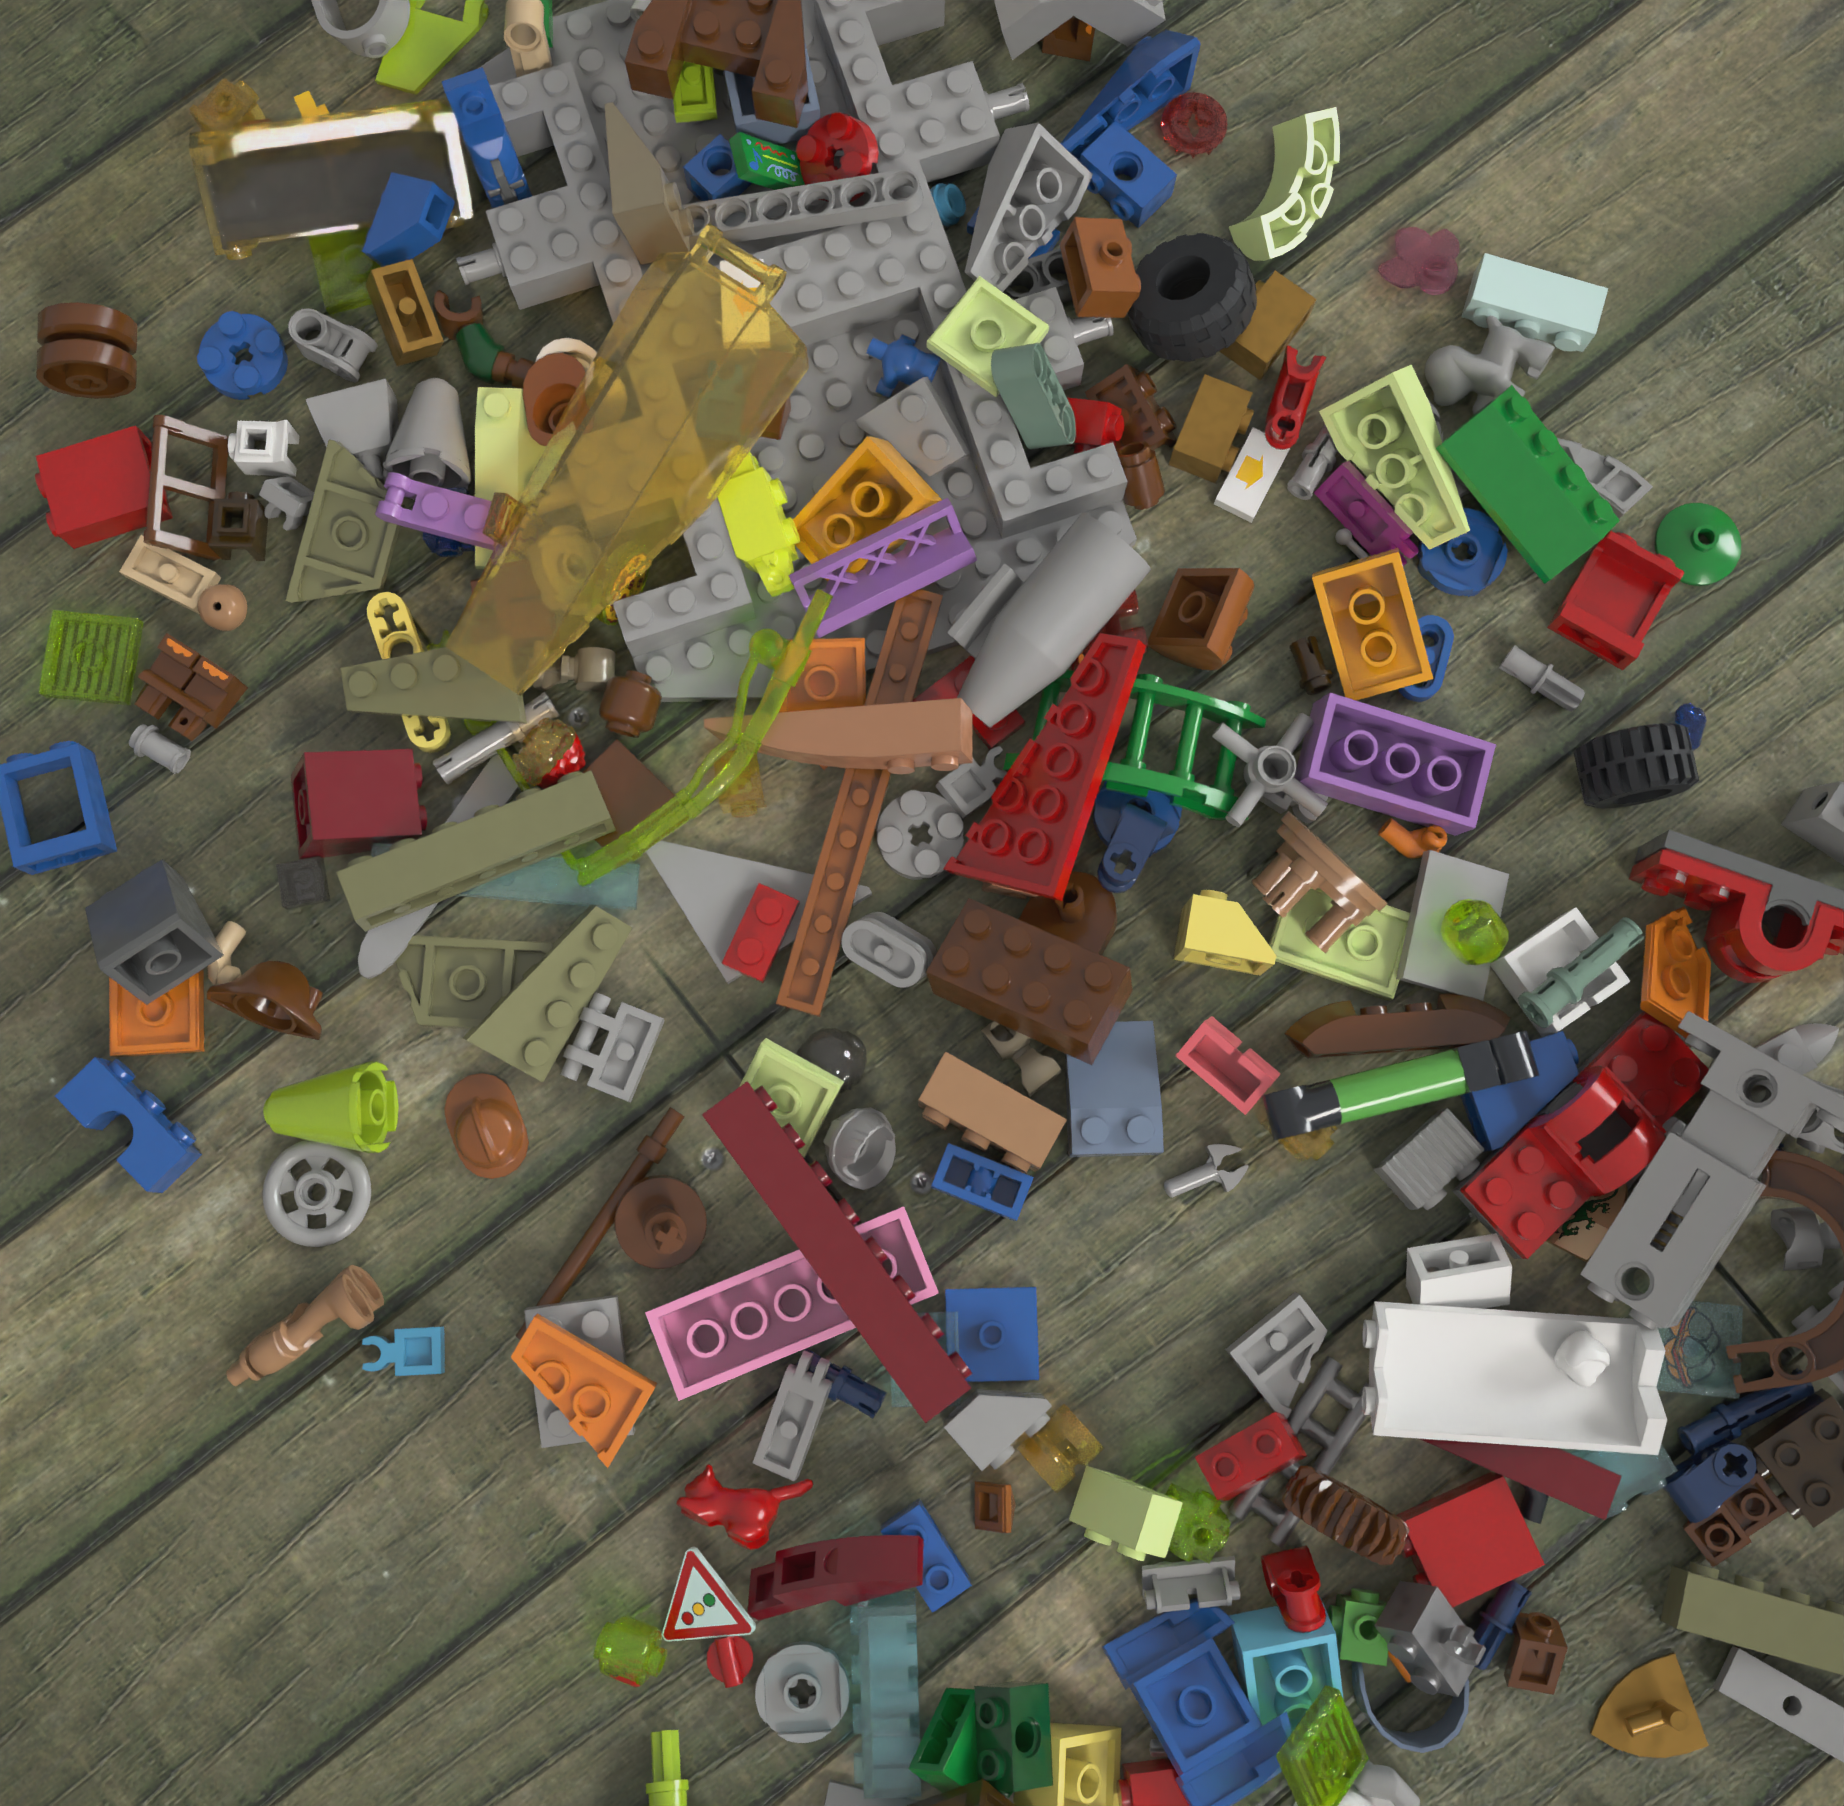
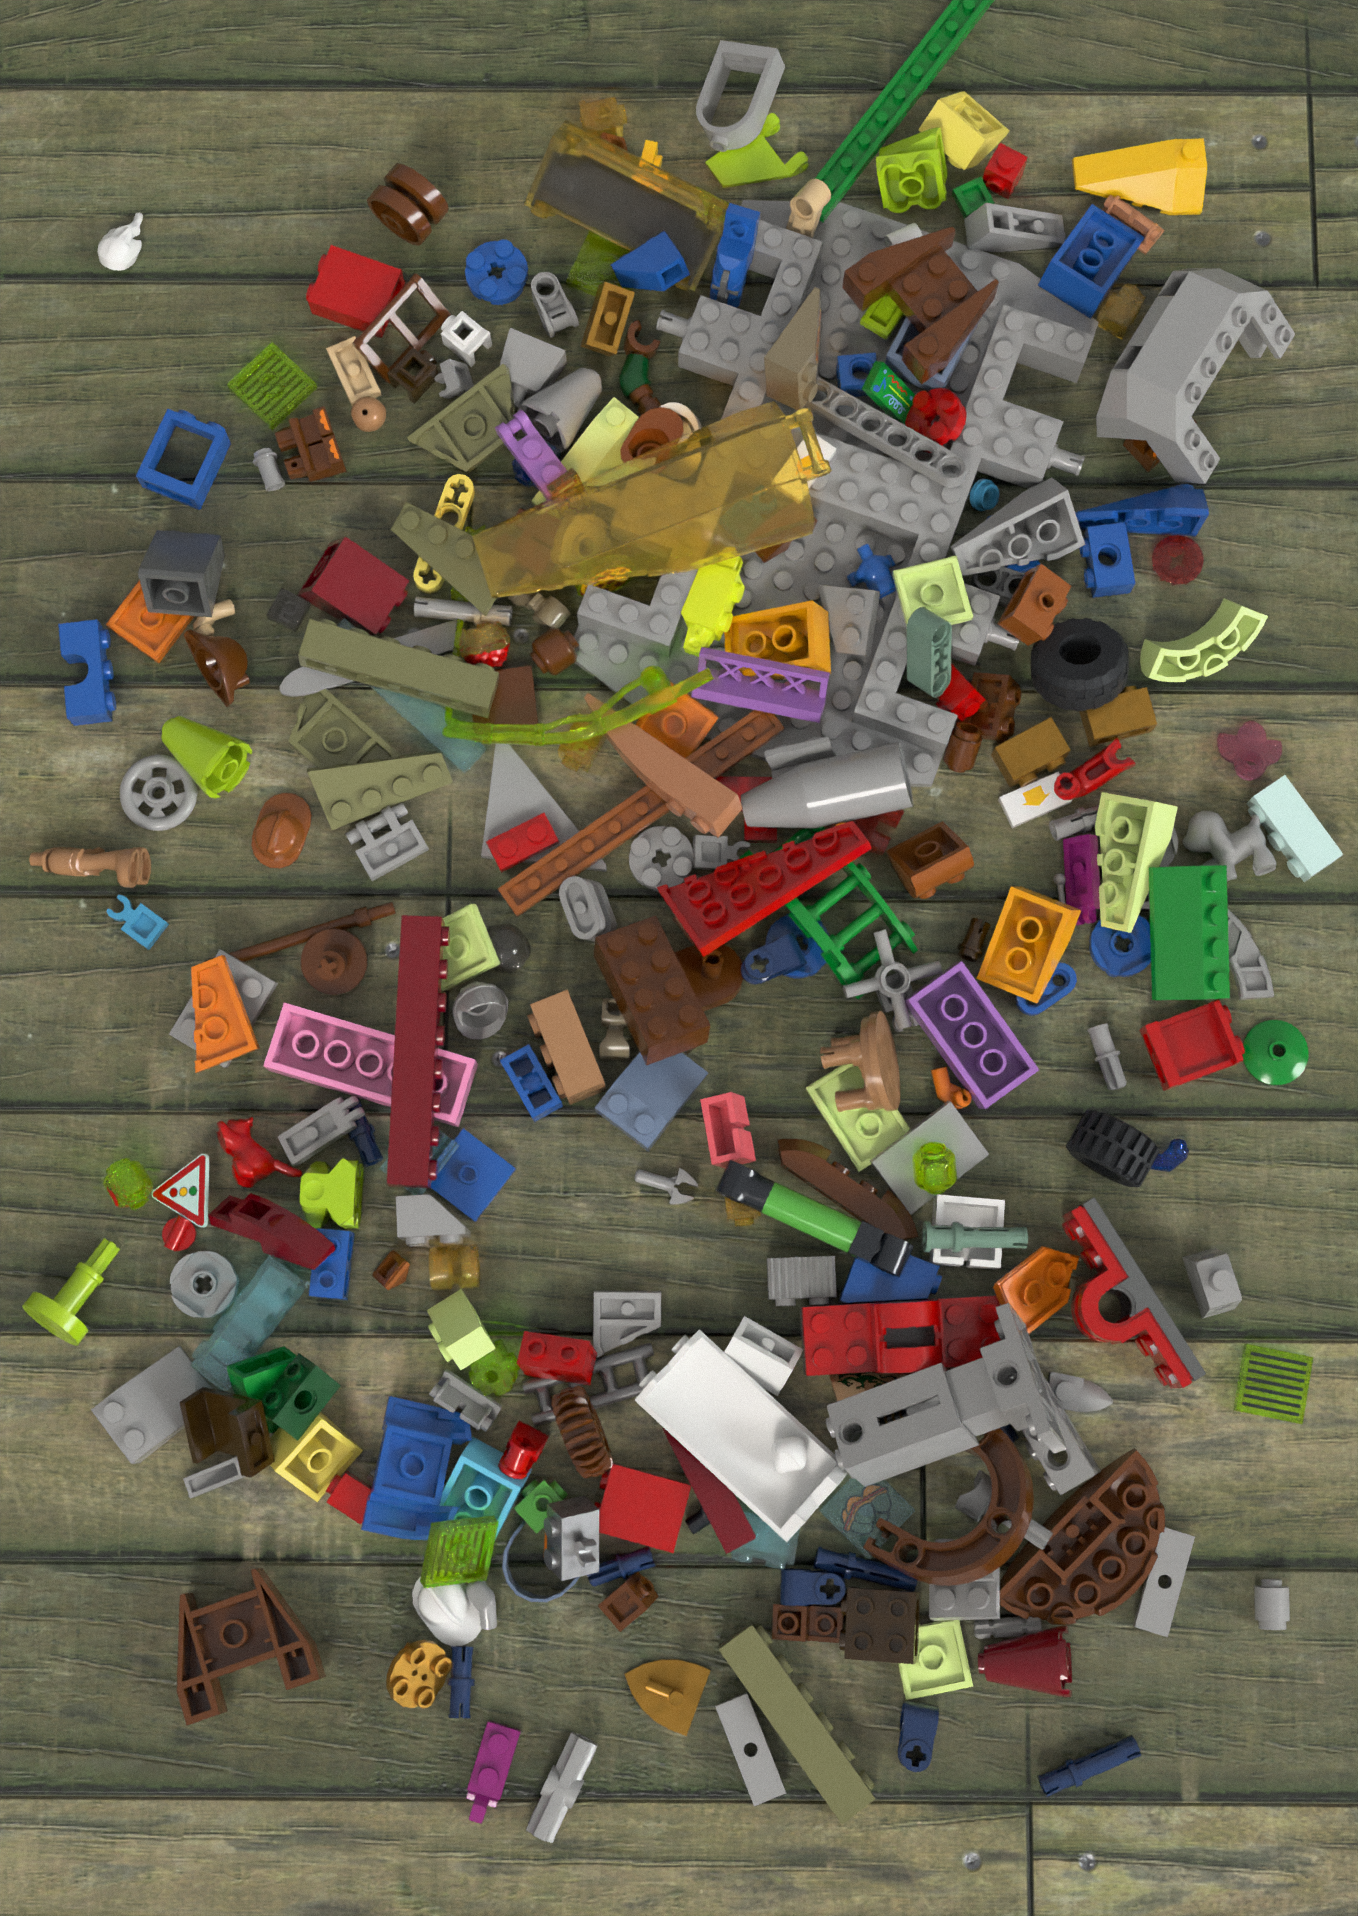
camera: 40 degrees right, 0 degrees up
light yellow slope [1173,890,1276,976] -> none
none -> lime piece [299,1158,364,1230]

